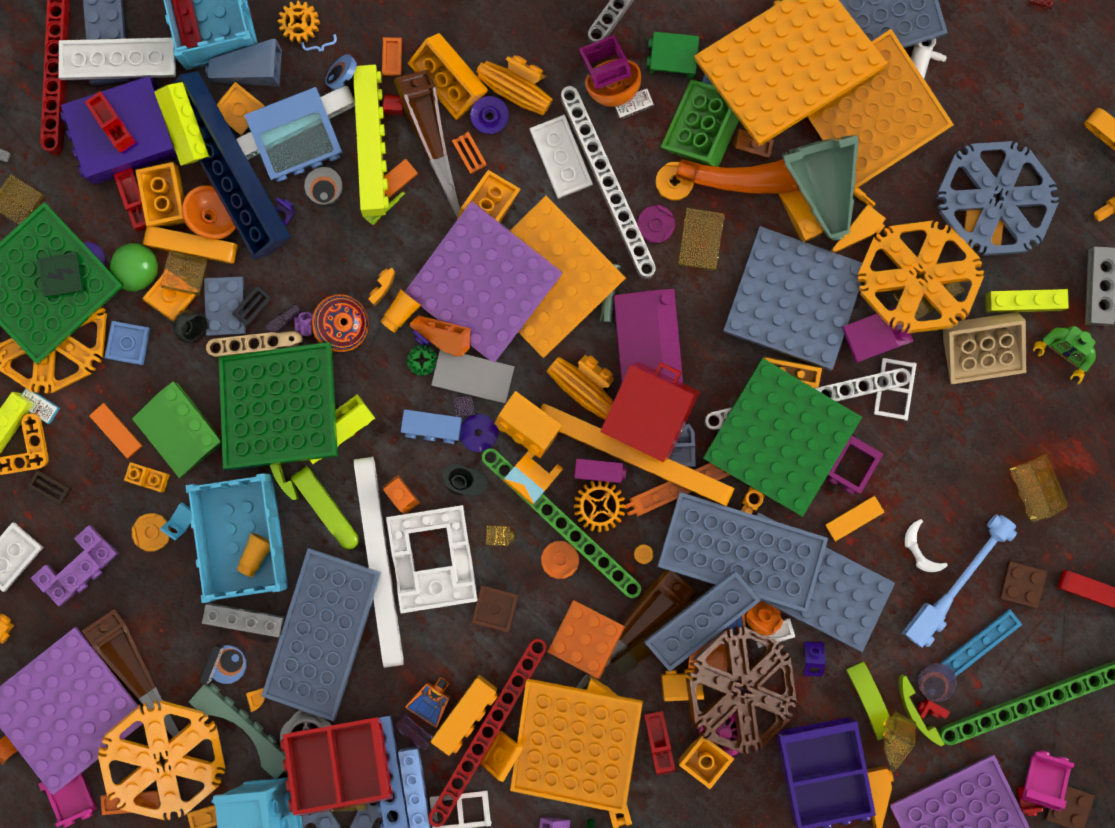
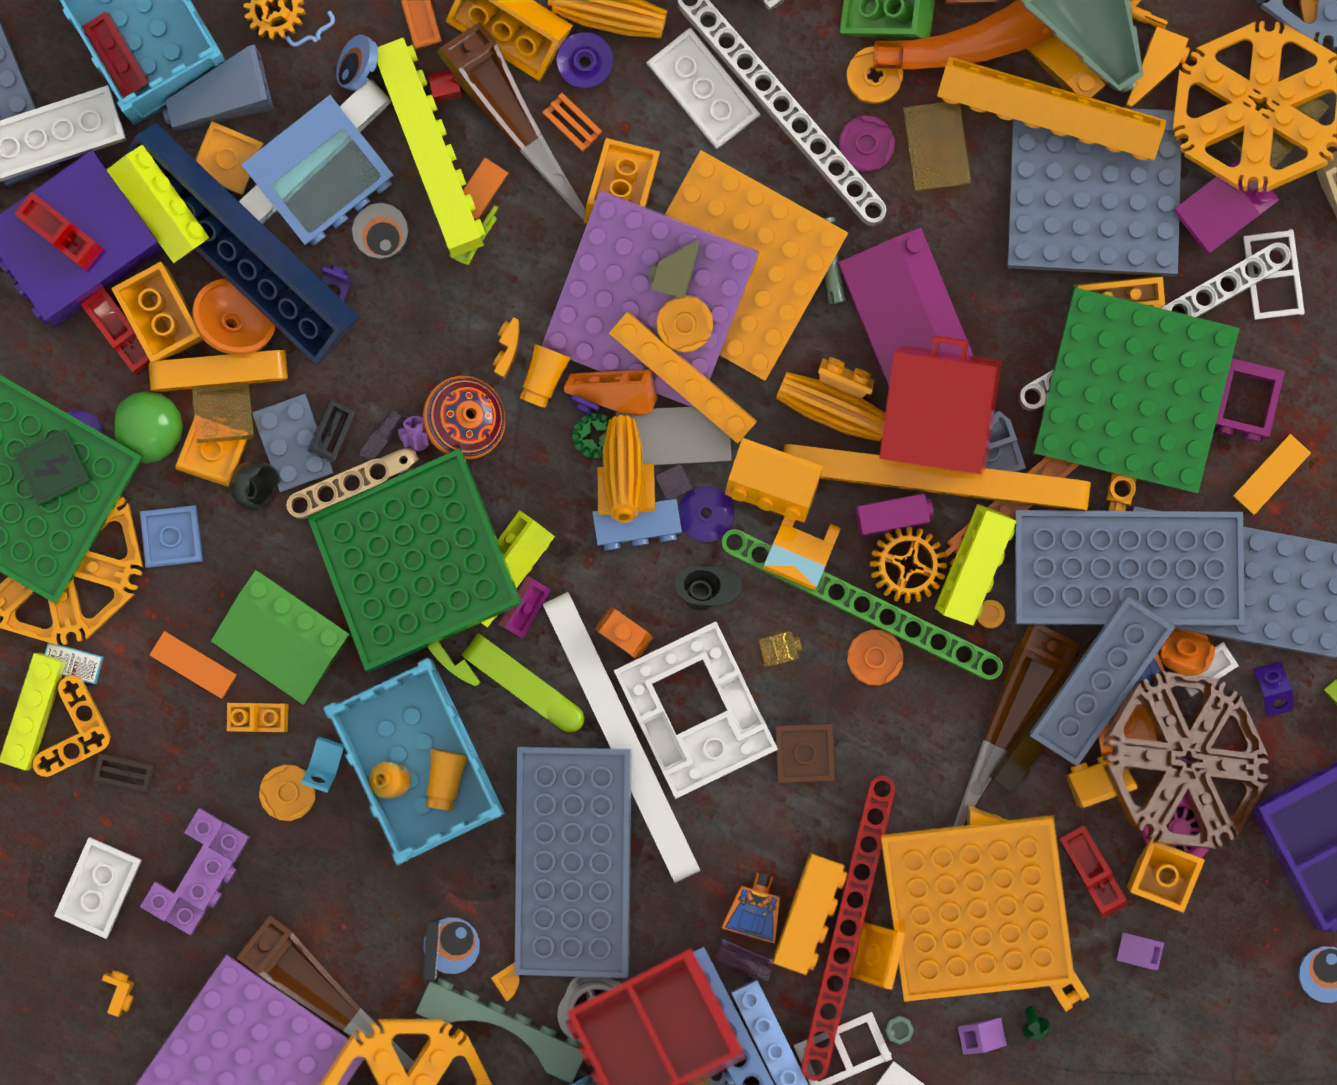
camera: 10 degrees left, 0 degrees up
light grey brick [202,603,286,637] -> none
orange plate [548,600,625,679] -> none
none -> light orange head [369,762,411,799]
none -> magenta plate [499,576,551,638]
none -> light orange plate [597,415,655,523]
none -> light orange plate [609,311,757,443]
none -> olive slope [648,239,702,299]
none -> light orange tile [656,295,714,352]
none -> sand green tile [885,1015,914,1044]
none -> neon yellow brick [935,504,1016,625]
none -> light orange brick [937,56,1166,160]
none -> medium lavender brick [1117,933,1164,970]

